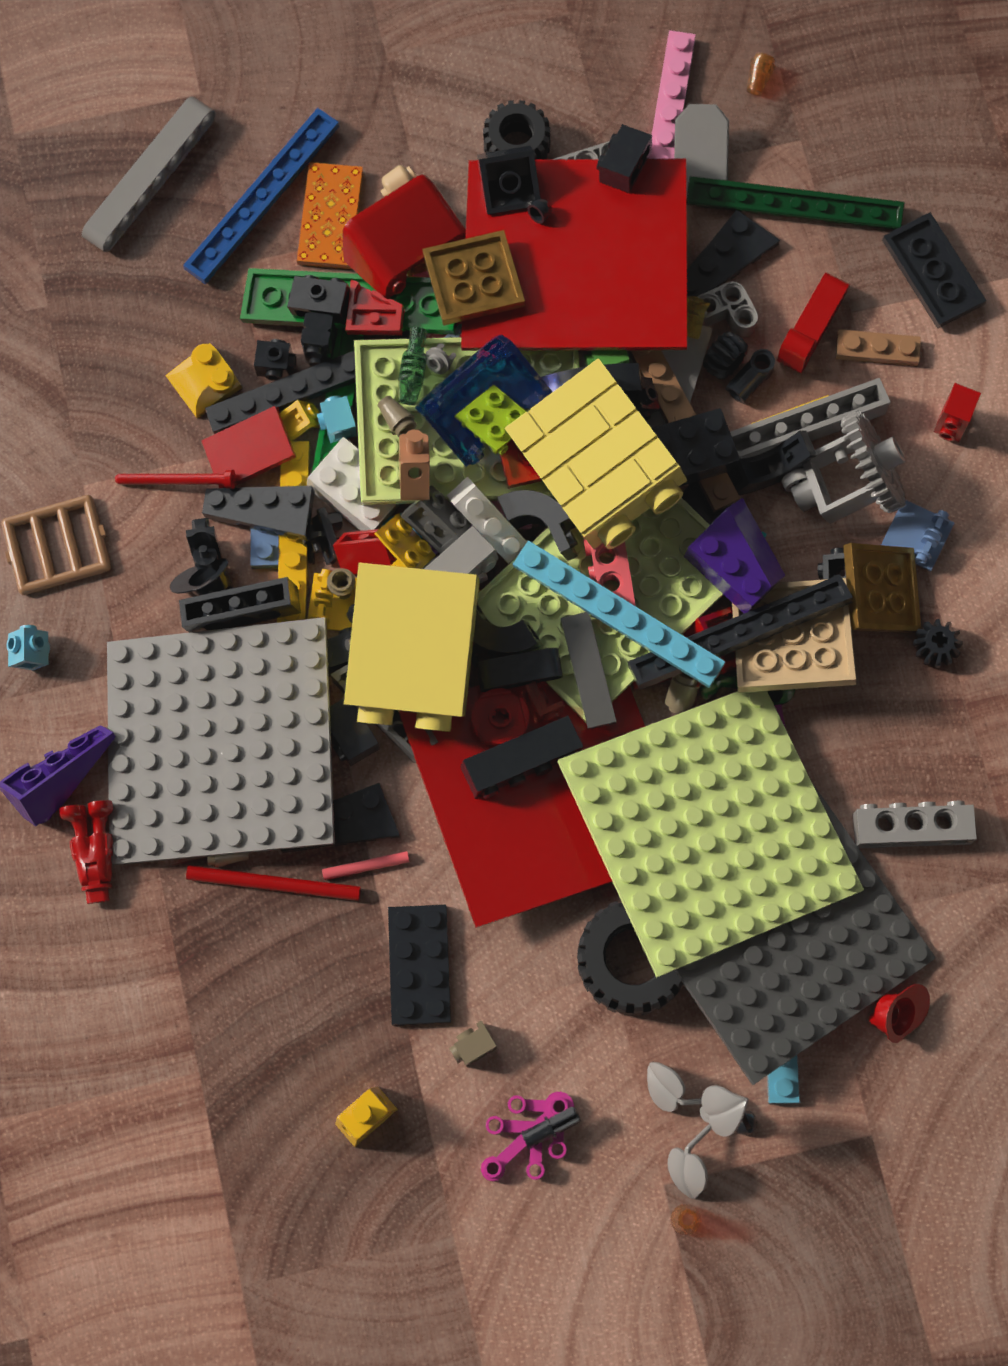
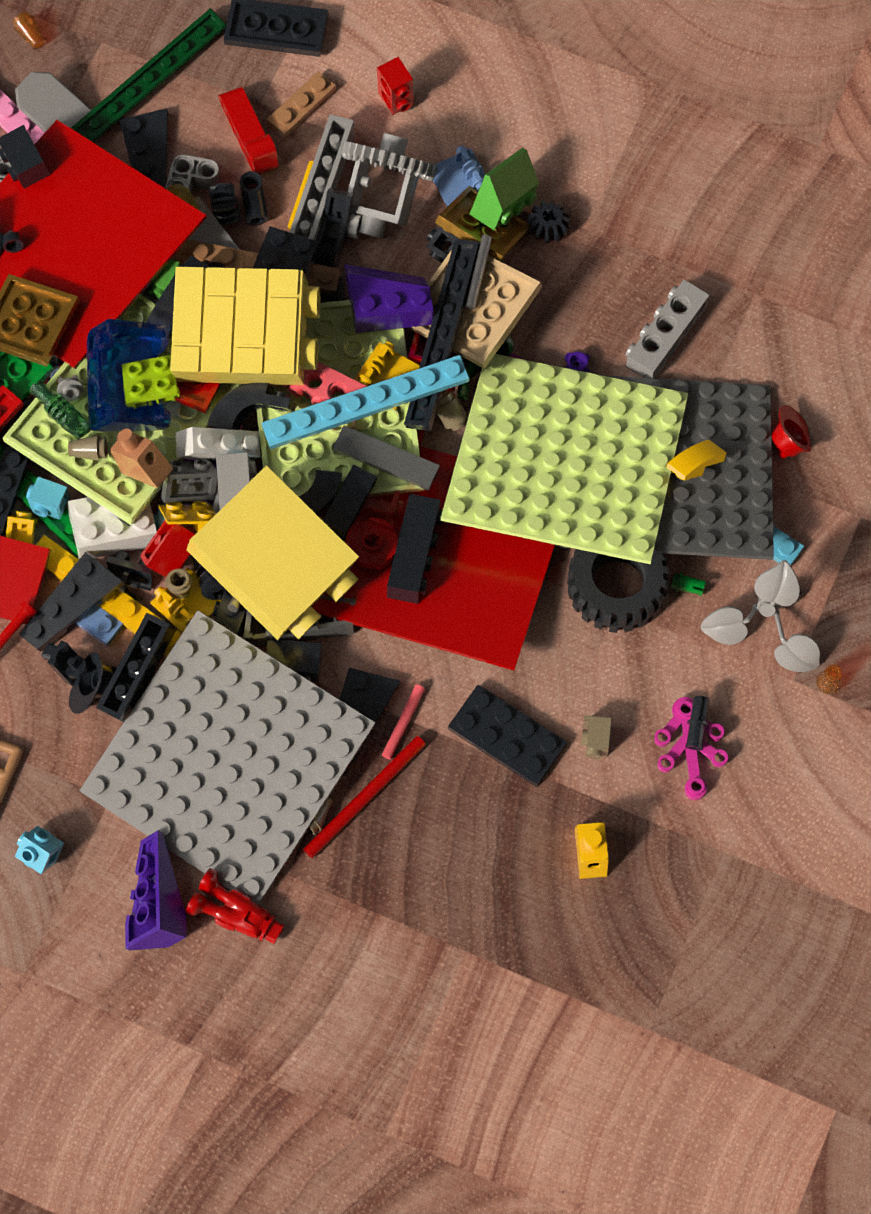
camera: 55 degrees left, 5 degrees down
none -> yellow hinge [354,341,420,410]
none -> flat silver bar [465,235,492,310]
none -> bright green slope [470,147,539,230]
none -> dark purple plate [564,352,590,373]
none -> yellow slope [667,439,726,481]
none -> green pin [671,572,705,596]

